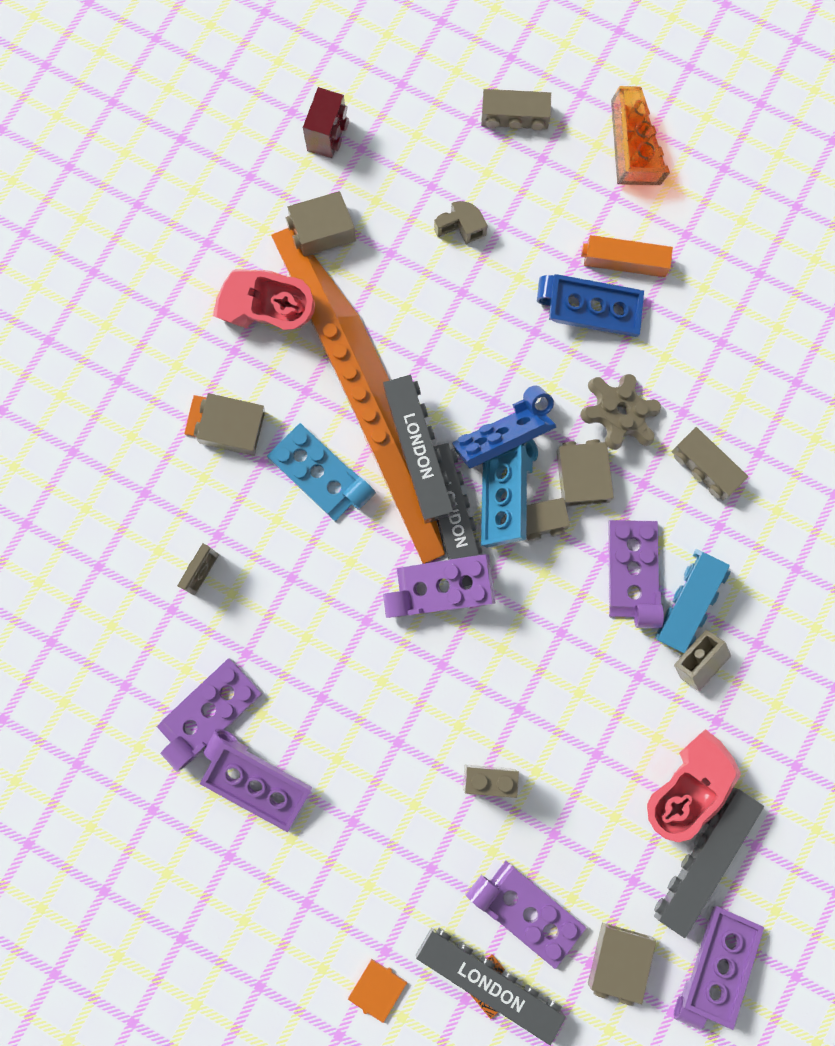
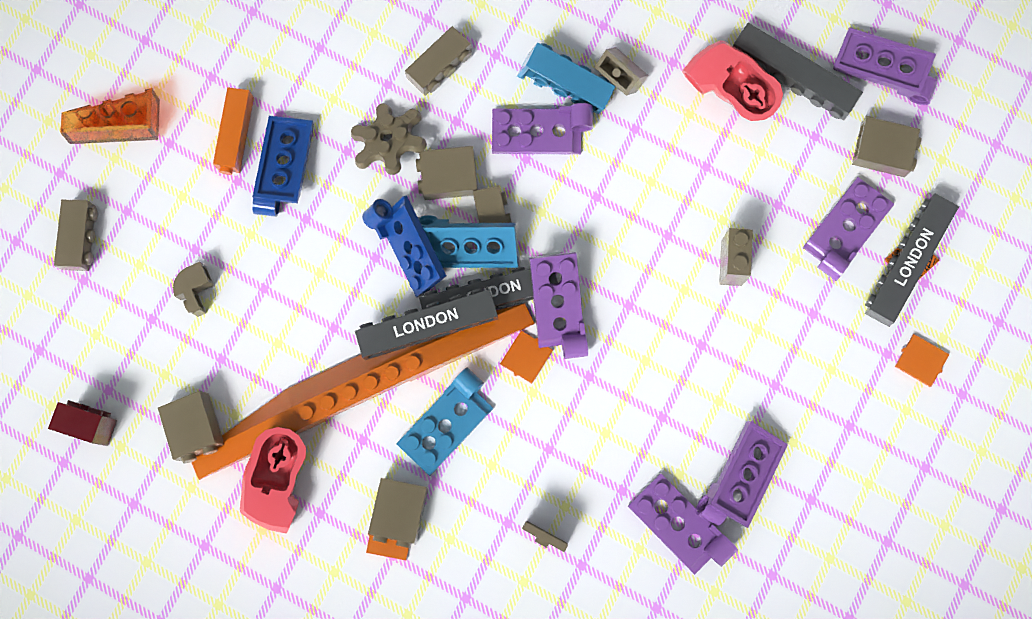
camera: 85 degrees left, 0 degrees up
none -> orange piece [500,330,553,384]

